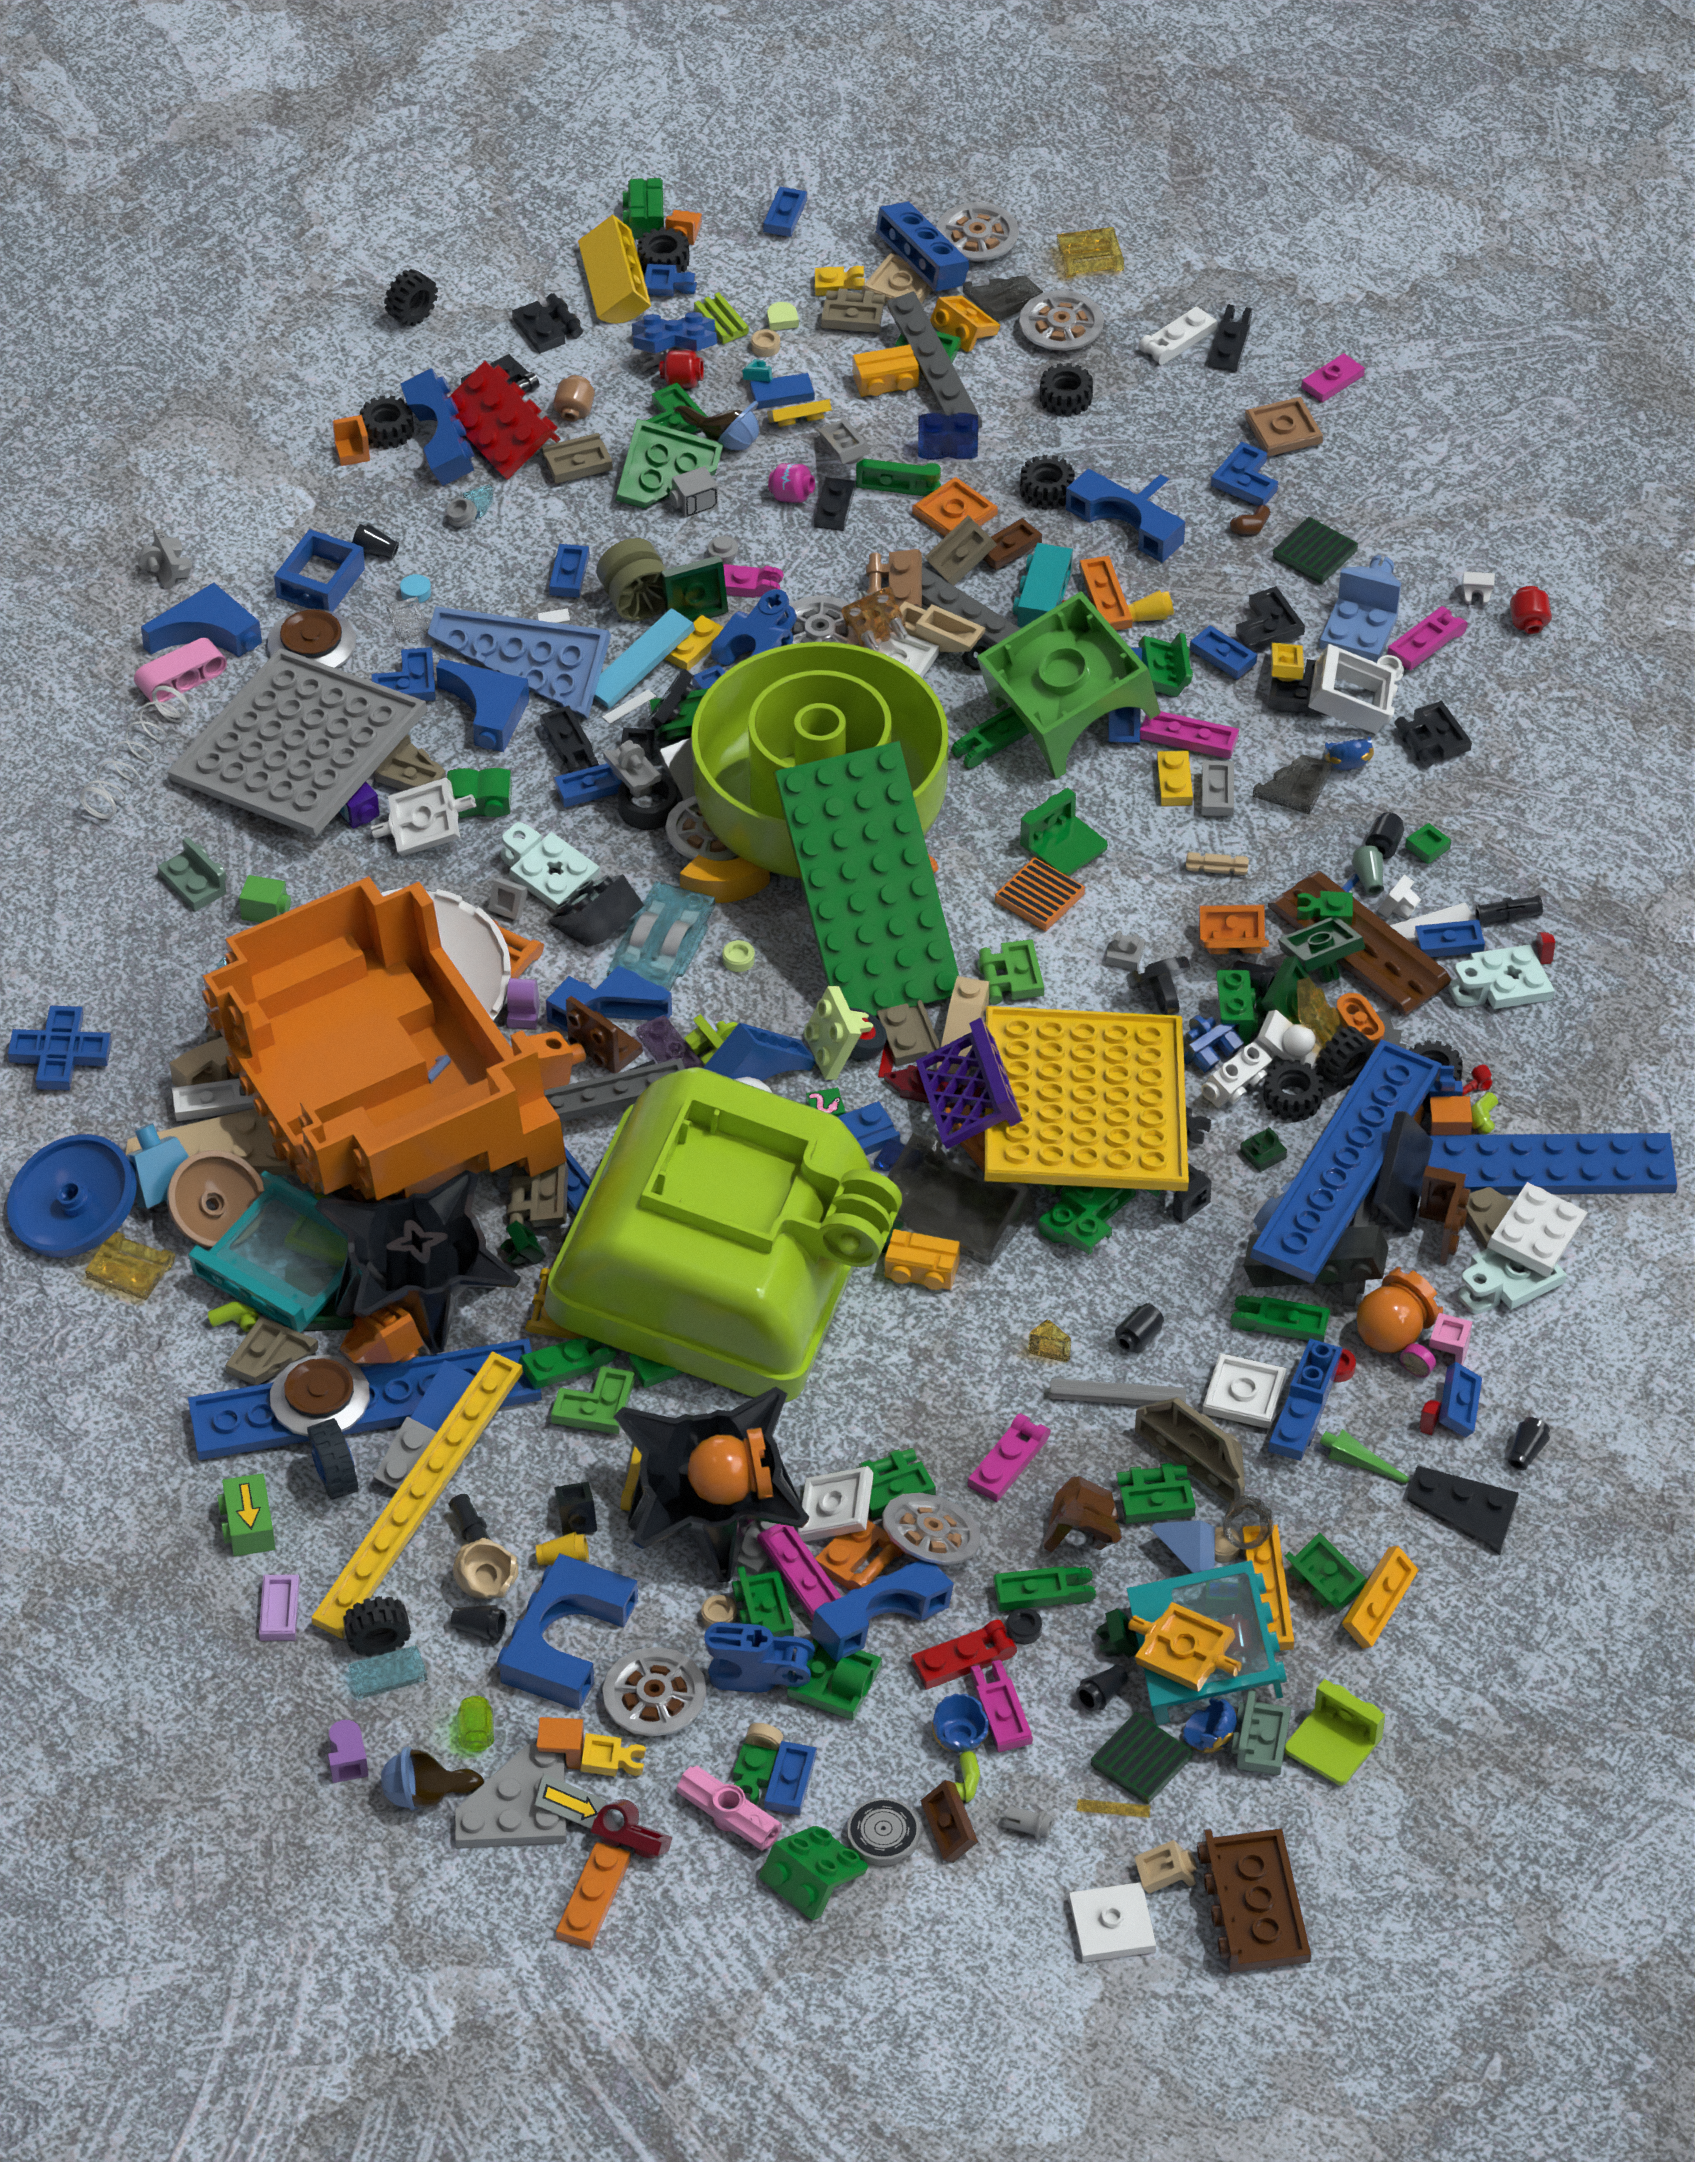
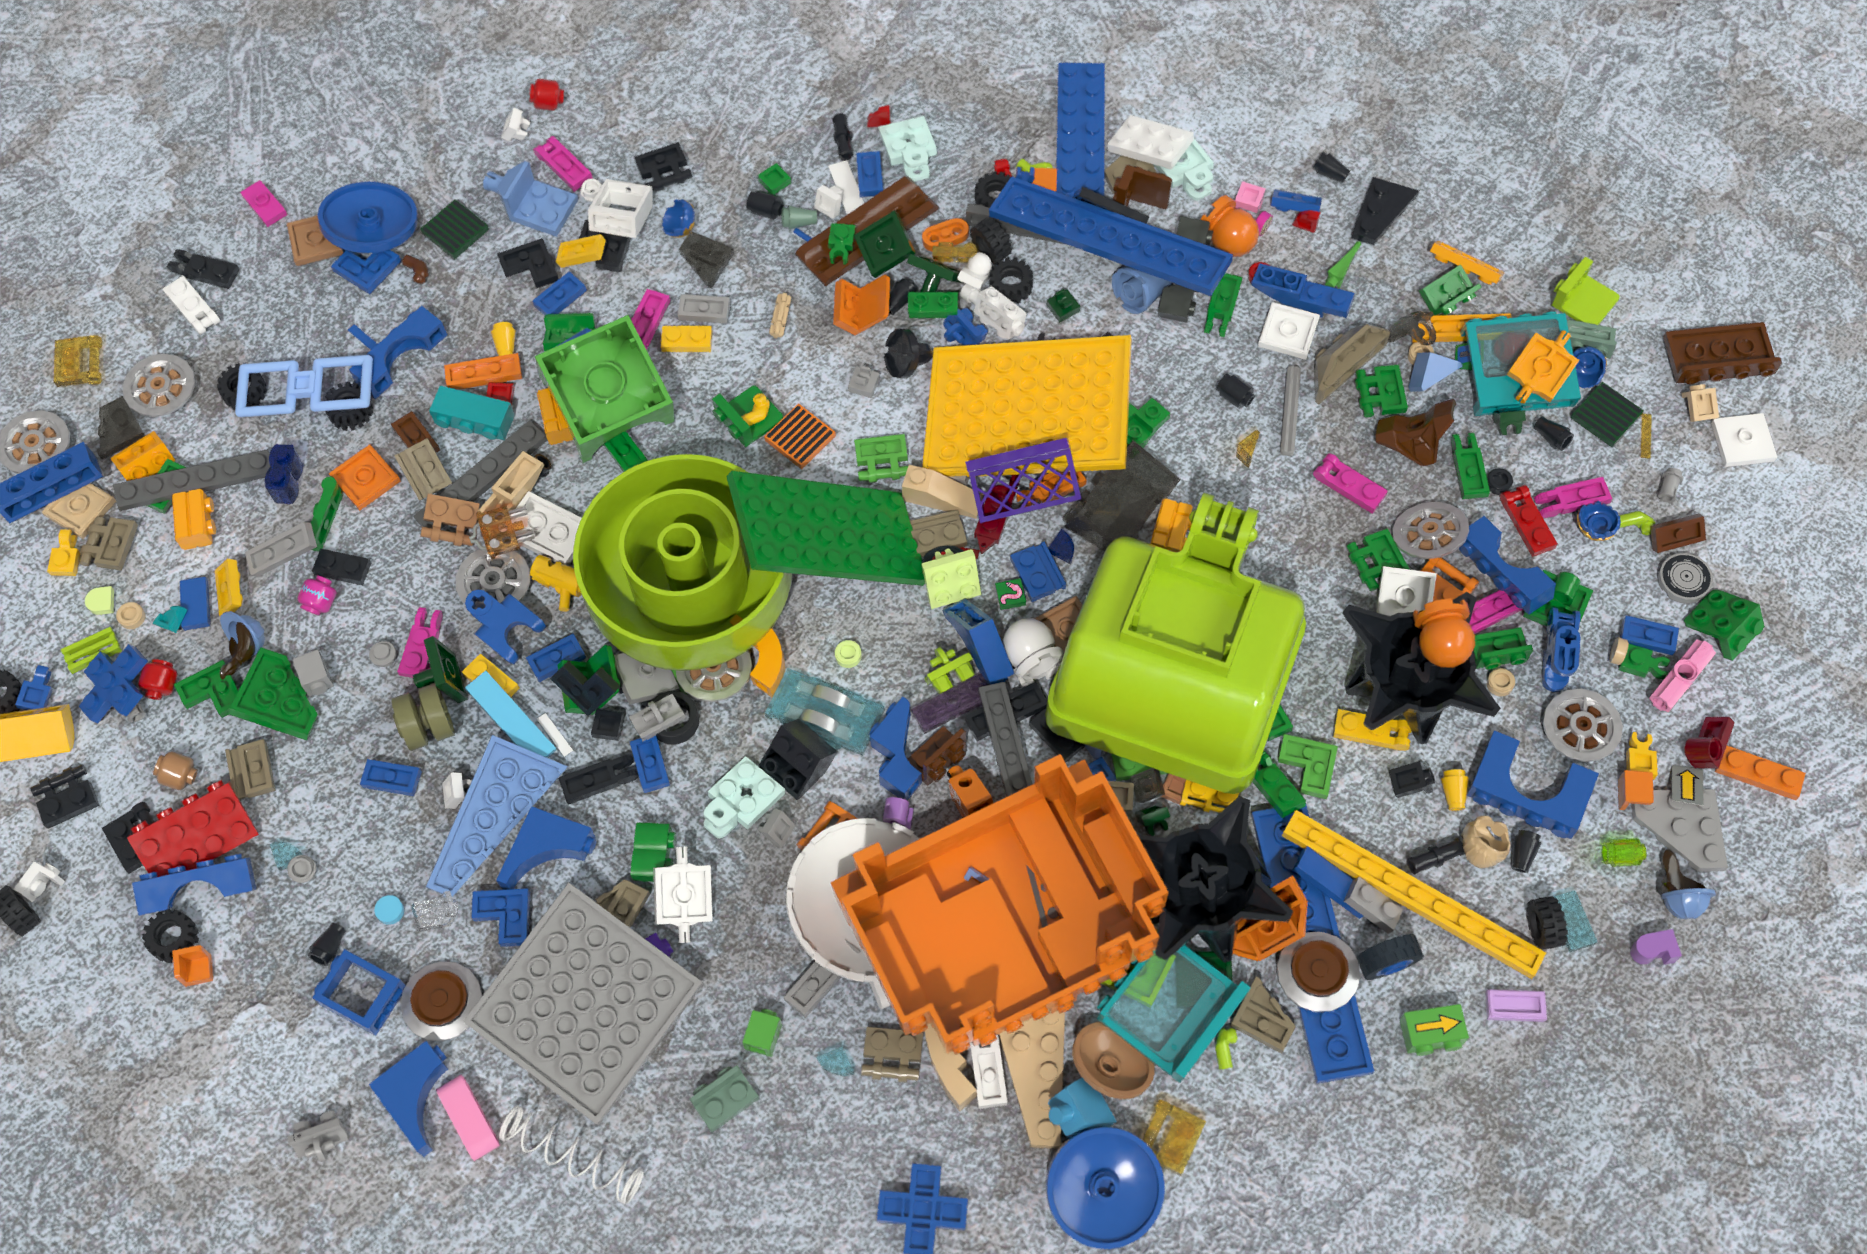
camera: 85 degrees left, 15 degrees up
none -> white bracket [13,862,65,902]
none -> light blue bar [235,355,373,417]
none -> blue dish [318,182,418,253]
none -> yellow arm [741,393,770,426]

